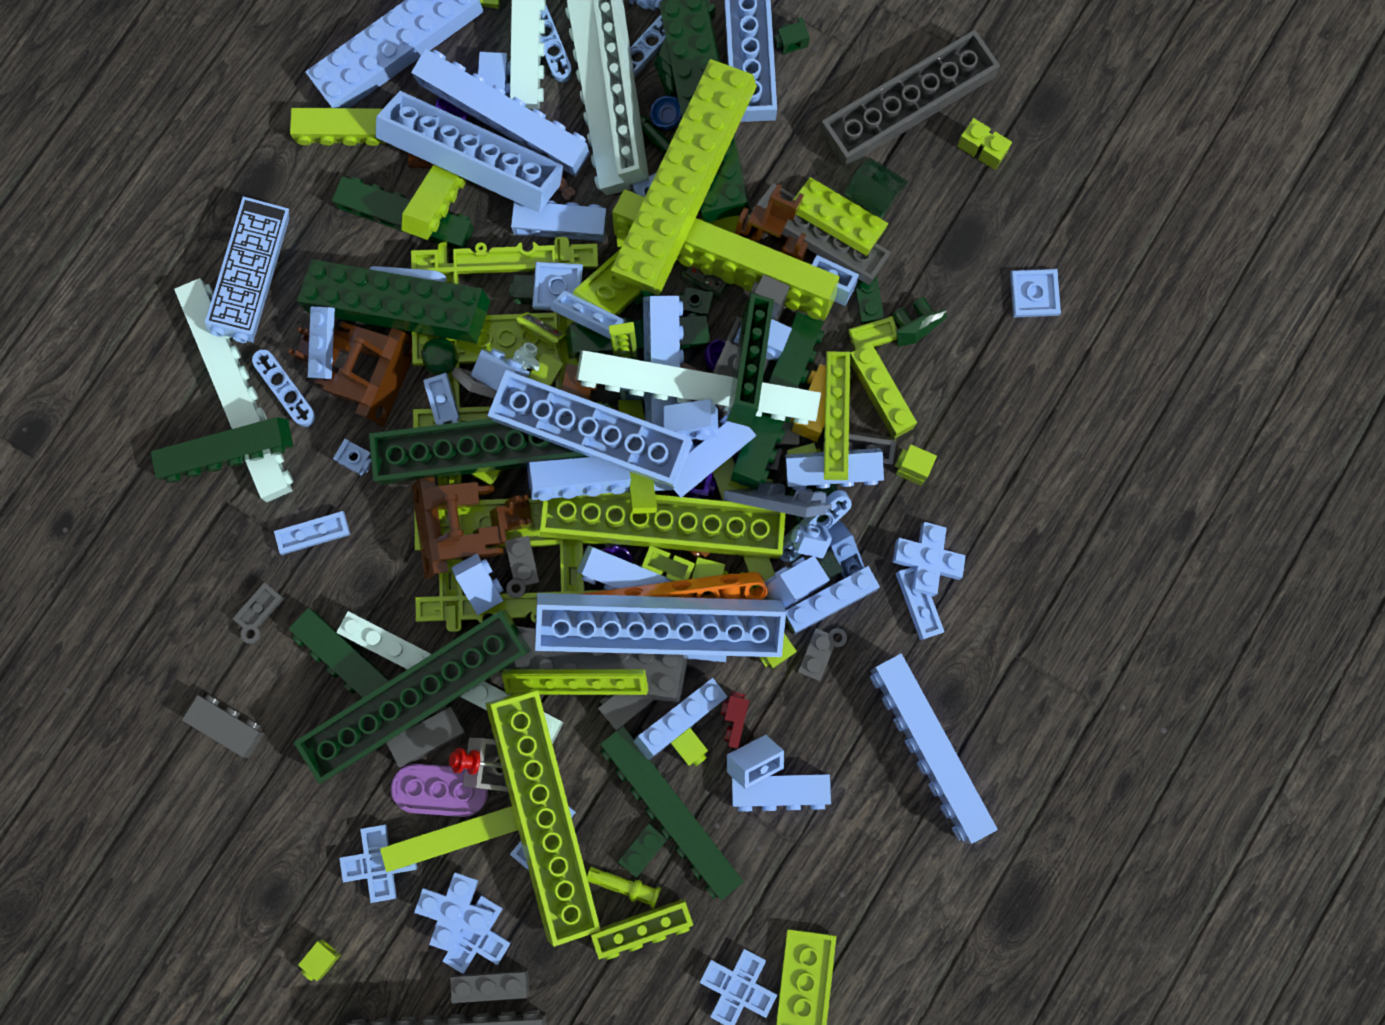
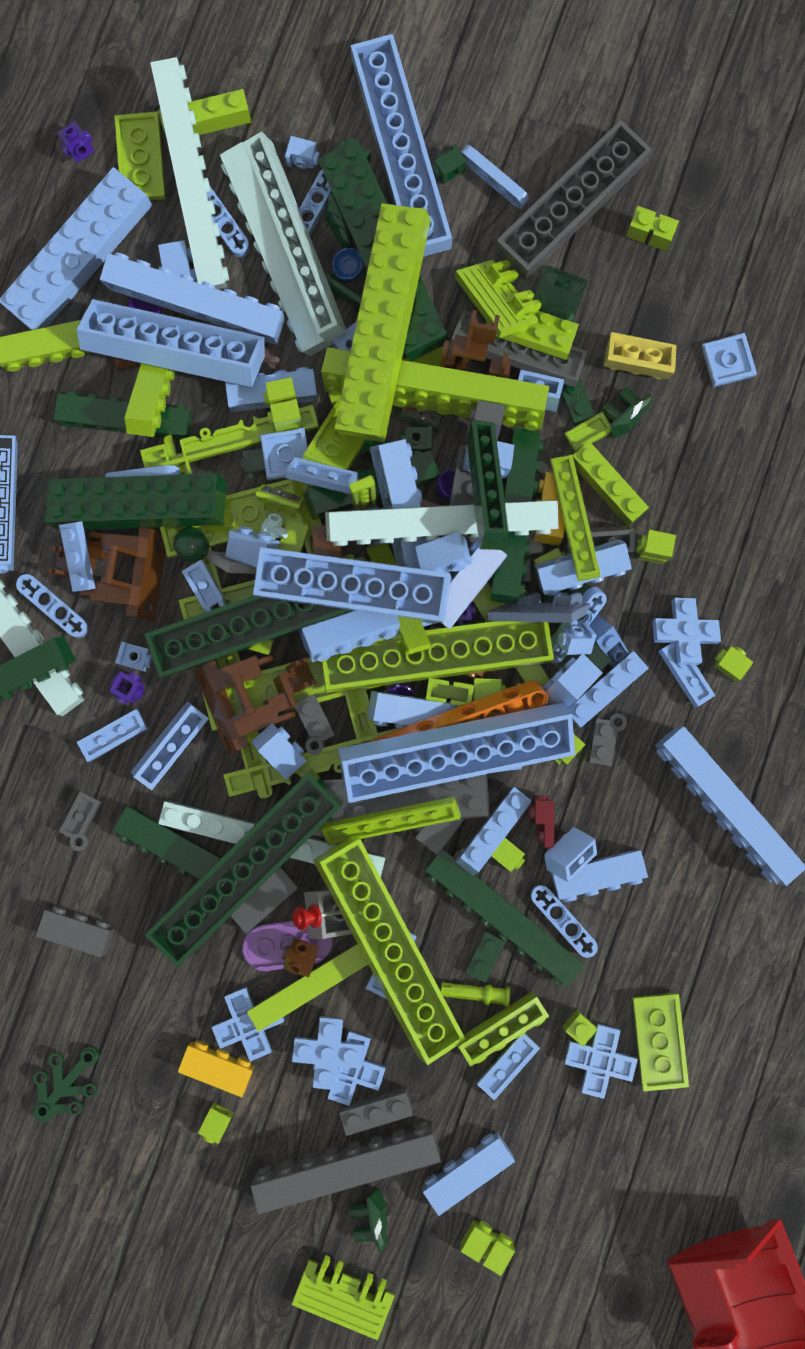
camera: 10 degrees left, 5 degrees up
none -> dark green plant [32,1046,100,1122]
none -> dark purple brick [109,671,145,704]
none -> light blue brick [131,701,209,790]
none -> yellow brick [178,1040,255,1097]
none -> lime piece [263,377,303,432]
none -> reddish brown brick [282,938,320,978]
none -> lime hinge [455,260,542,338]
none -> light blue beam [460,145,529,209]
none -> light blue plate [477,1034,540,1100]
none -> light blue beam [530,885,598,958]
none -> lime brick [562,1009,598,1047]
none -> light yellow slope [604,332,676,380]
none -> lime brick [714,646,754,682]

